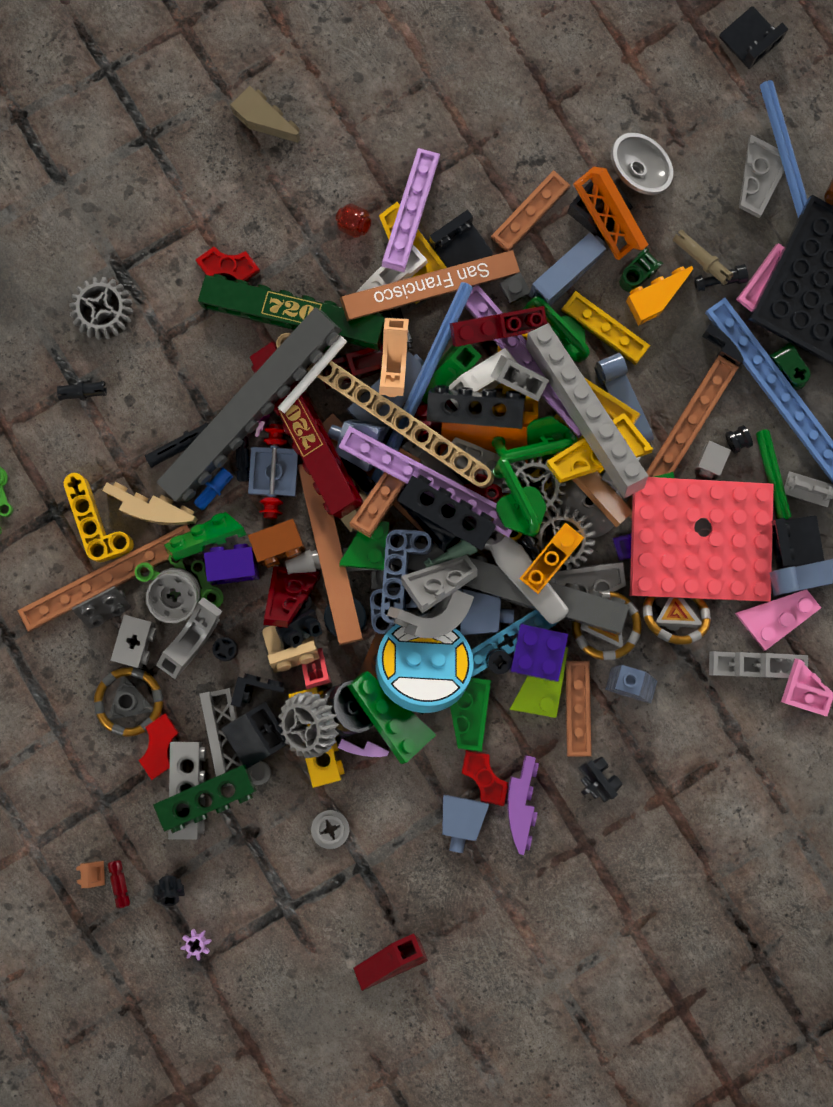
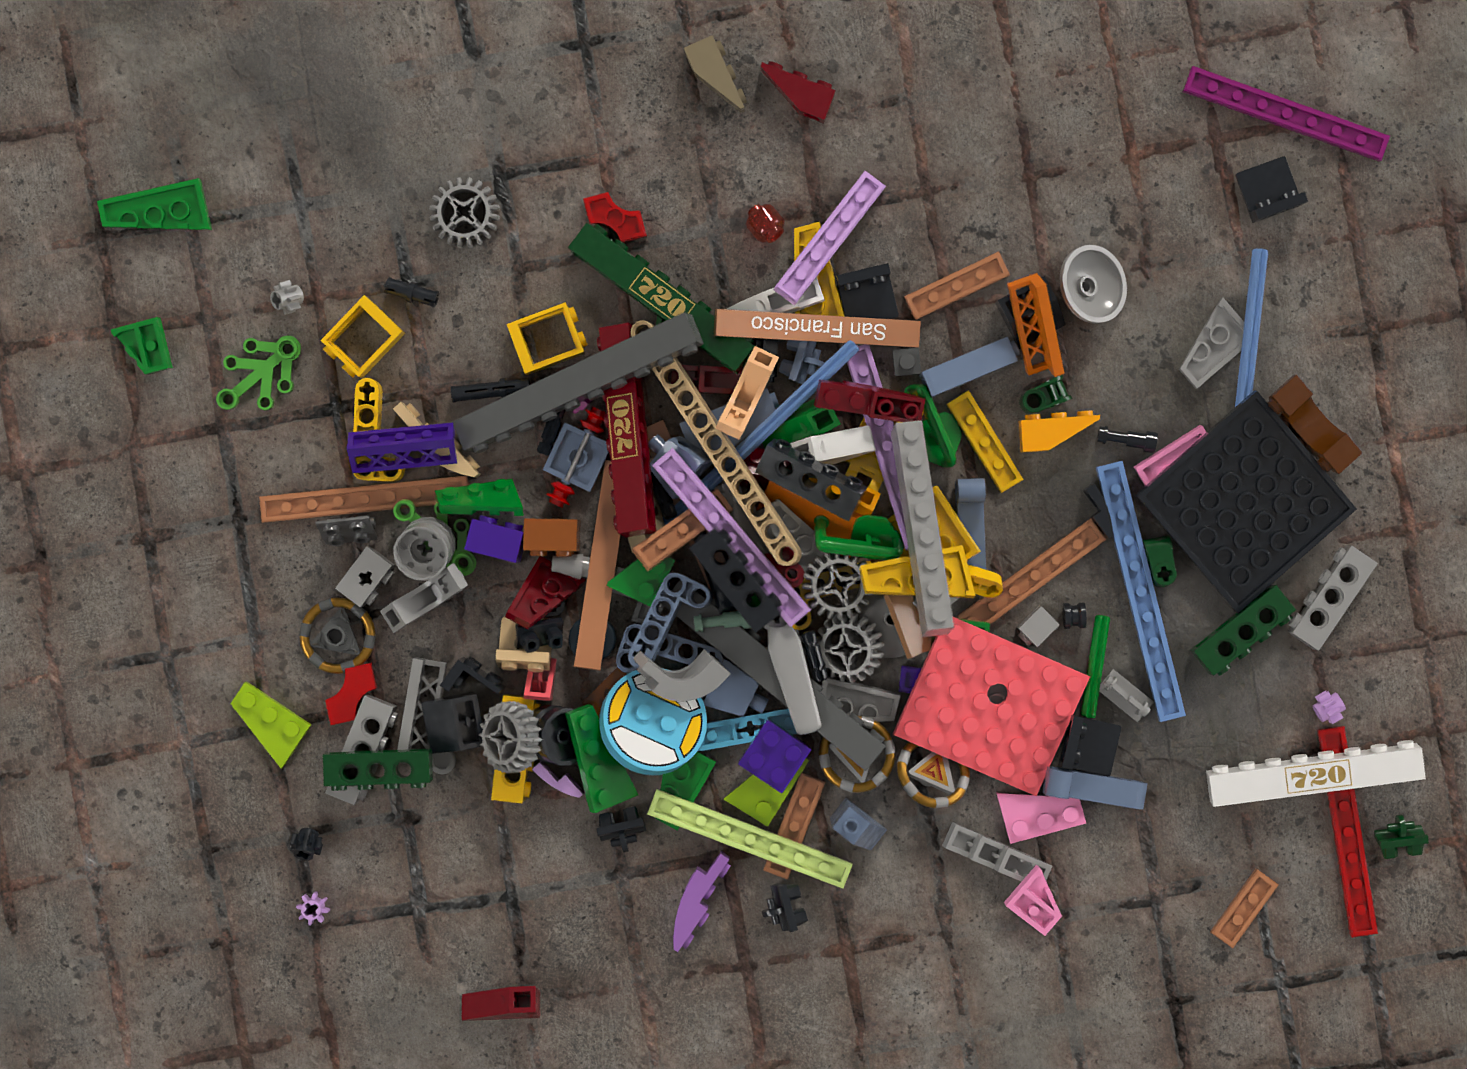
camera: 20 degrees right, 5 degrees up
nougat tile [76,861,105,888] -> none
dark red axle [108,860,130,908] -> none
blue axle [194,467,233,510] -> none
black wheel [212,637,238,661] -> none
white bar [278,335,347,414] -> none
light grey gear [311,810,349,849] -> none
light grey wing [401,555,477,613] -> none
sand blue torso [442,794,489,853] -> none
red tile [461,750,508,806] -> none
black wheel [485,648,512,674] -> none
light grey brick [491,355,549,401] -> none
green piece [492,457,547,537] -> none
light orange slope [519,522,584,594] -> none
dark tan pin [673,230,733,285] -> none
none -> lime wing [231,682,312,769]
none -> yellow window [321,295,406,378]
none -> dark purple fence [347,423,458,474]
none -> yellow window [507,302,588,375]
none -> black hips [596,806,647,852]
none -> yellowish green tile [647,789,853,889]
none -> dark red slope [760,61,836,124]
none -> sand blue hips [779,340,825,384]
none -> yellow beam [968,565,1003,598]

